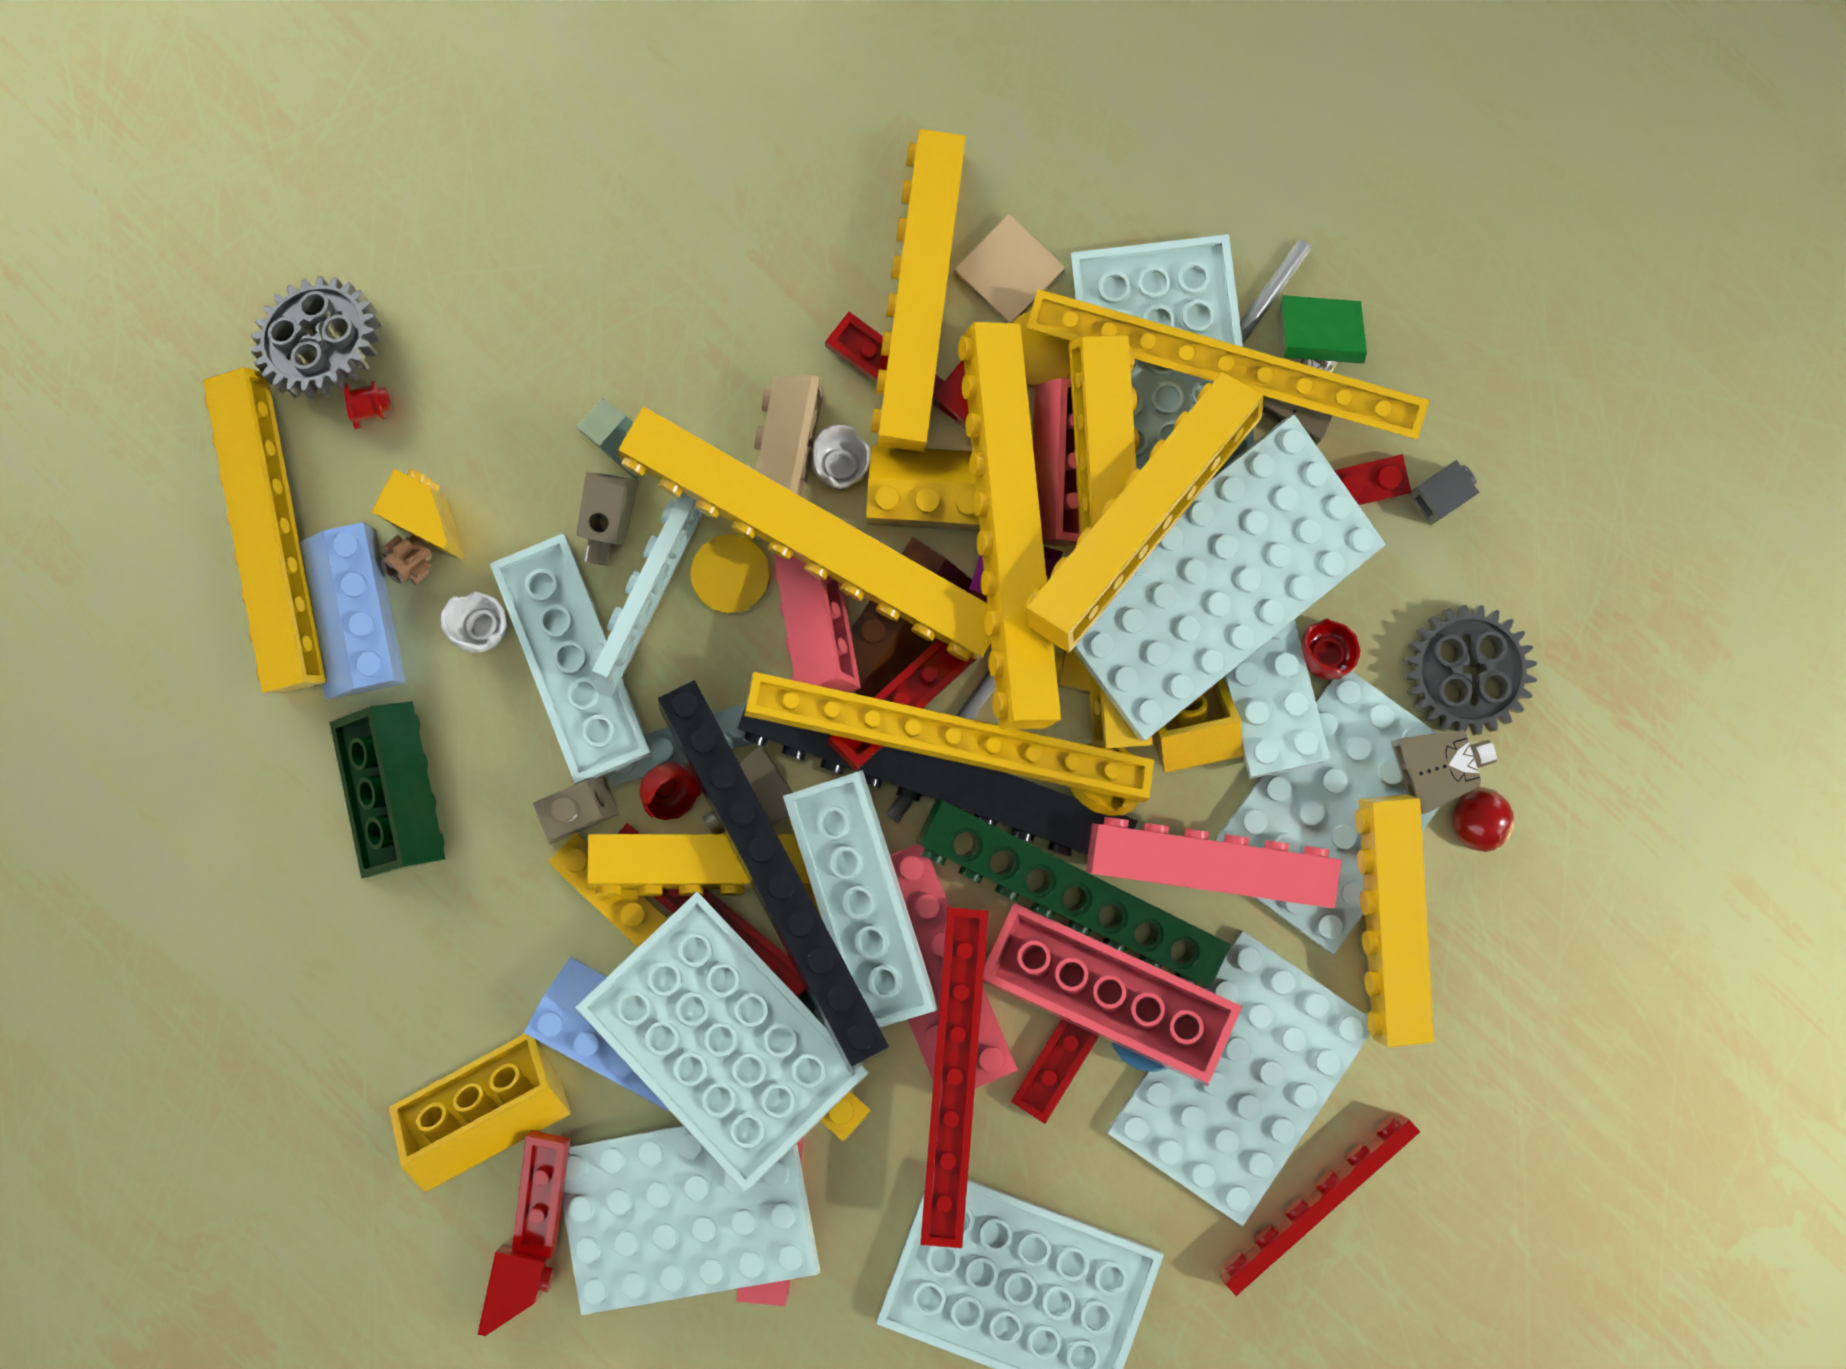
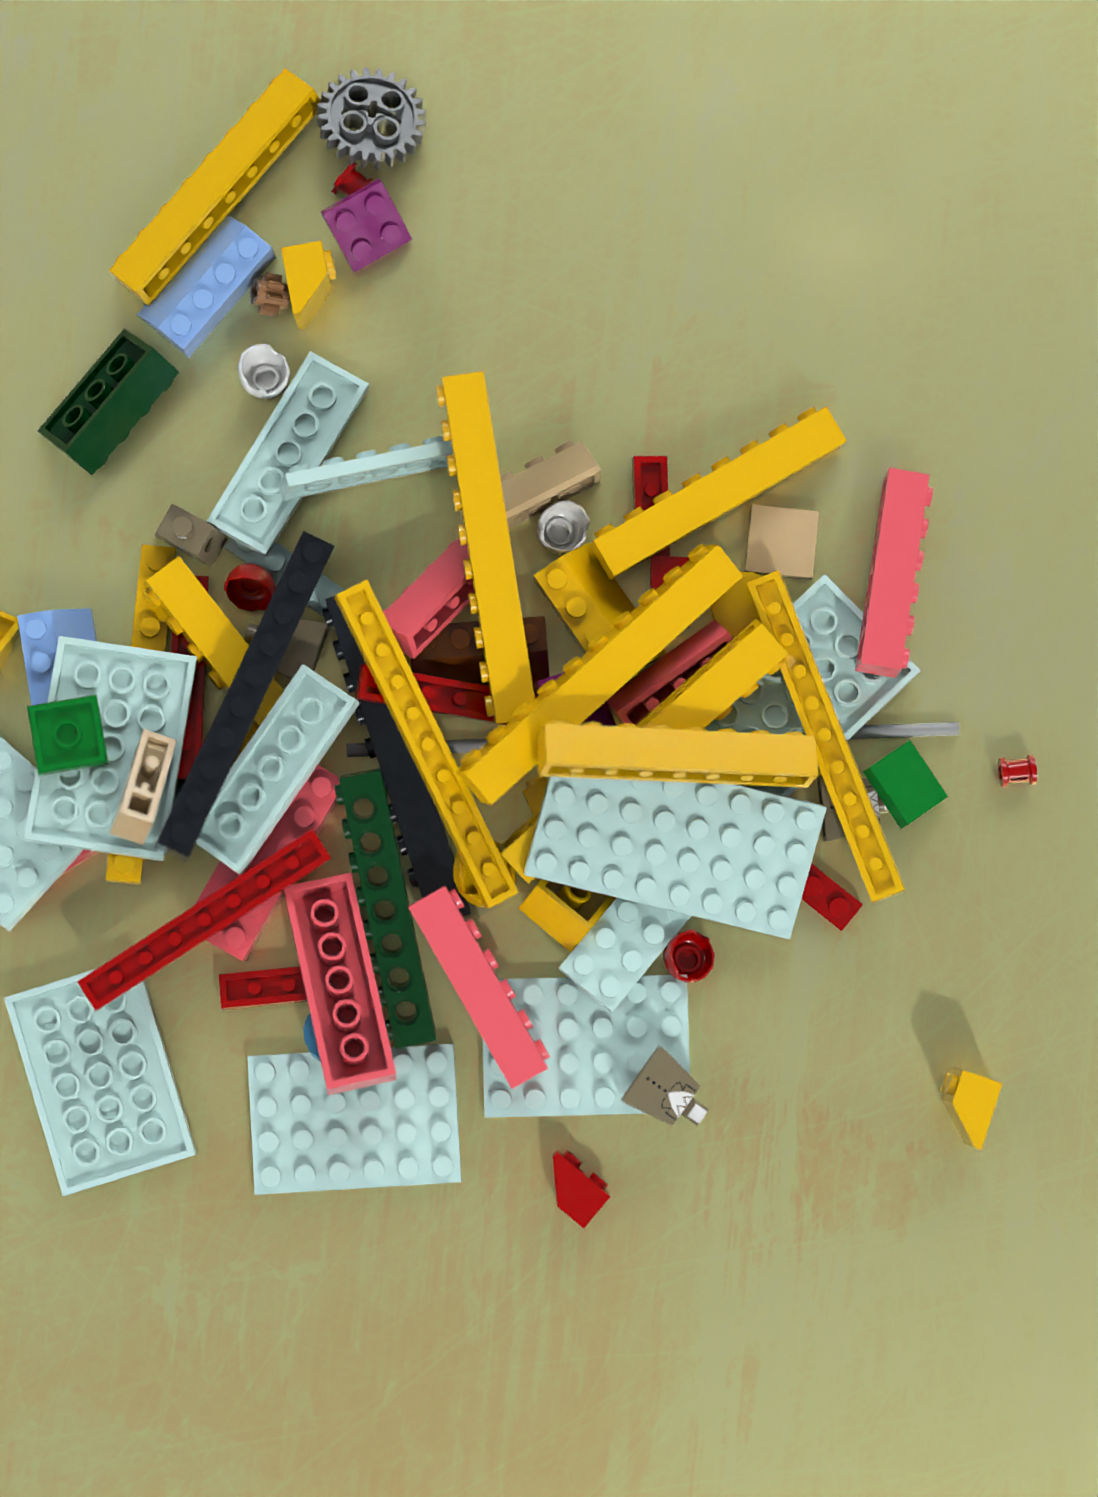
camera: 55 degrees right, 0 degrees up
sand green slope [576,398,639,480] -> none
dark tan torso [576,472,639,566] -> none
yellow tile [690,534,771,615] -> none
red plate [1219,1114,1420,1296] -> none
yellow brick [1355,794,1435,1048] -> none
dark grey gear [1403,605,1537,735] -> none
dark grey brick [1409,460,1480,525] -> none
red hair [1452,787,1515,852] -> none
none -> green tile [27,694,109,776]
none -> tan slope [109,729,177,845]
none -> magenta plate [320,178,412,273]
none -> red slope [553,1150,611,1229]
none -> coral brick [855,467,933,678]
none -> yellow slope [940,1067,1003,1150]
none -> red bush [998,754,1037,787]

